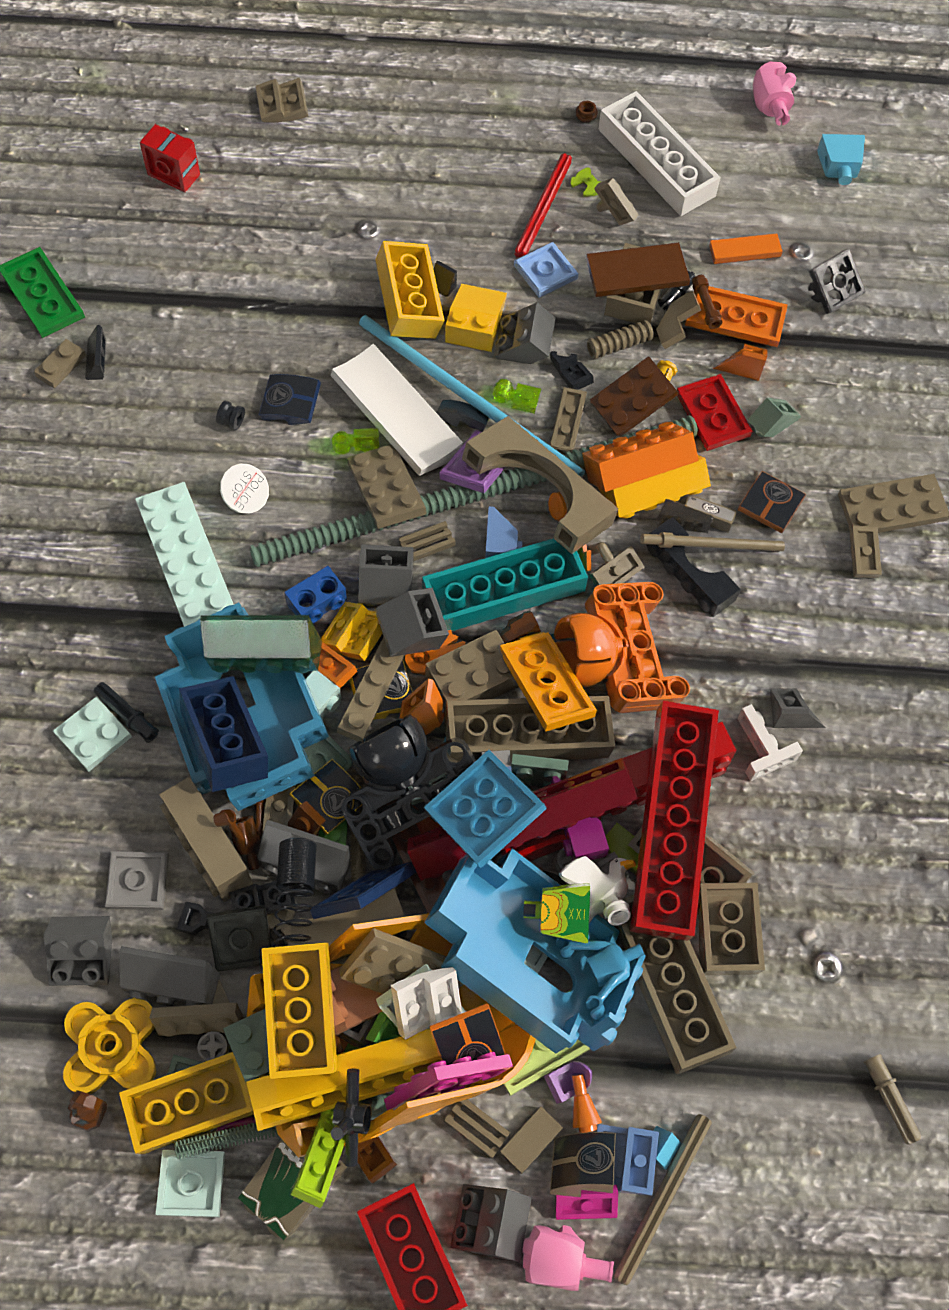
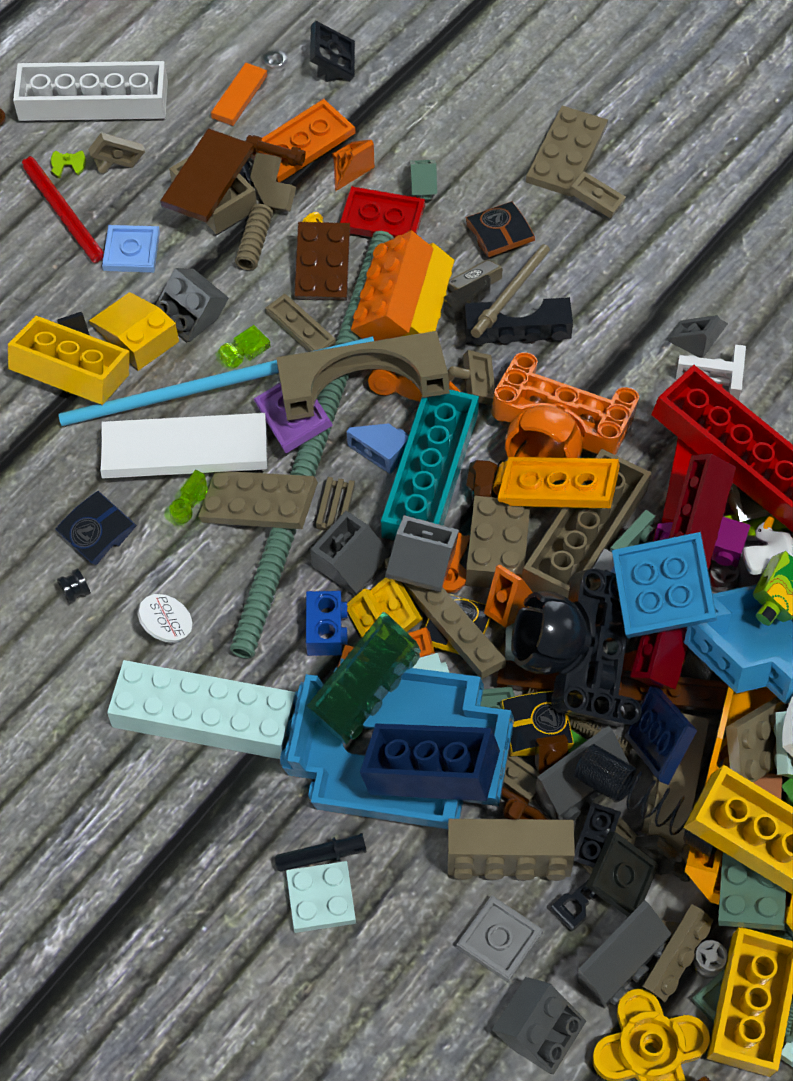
camera: 50 degrees left, 5 degrees down
black slope [436,400,489,432] -> none
black slope [550,351,594,390] -> none

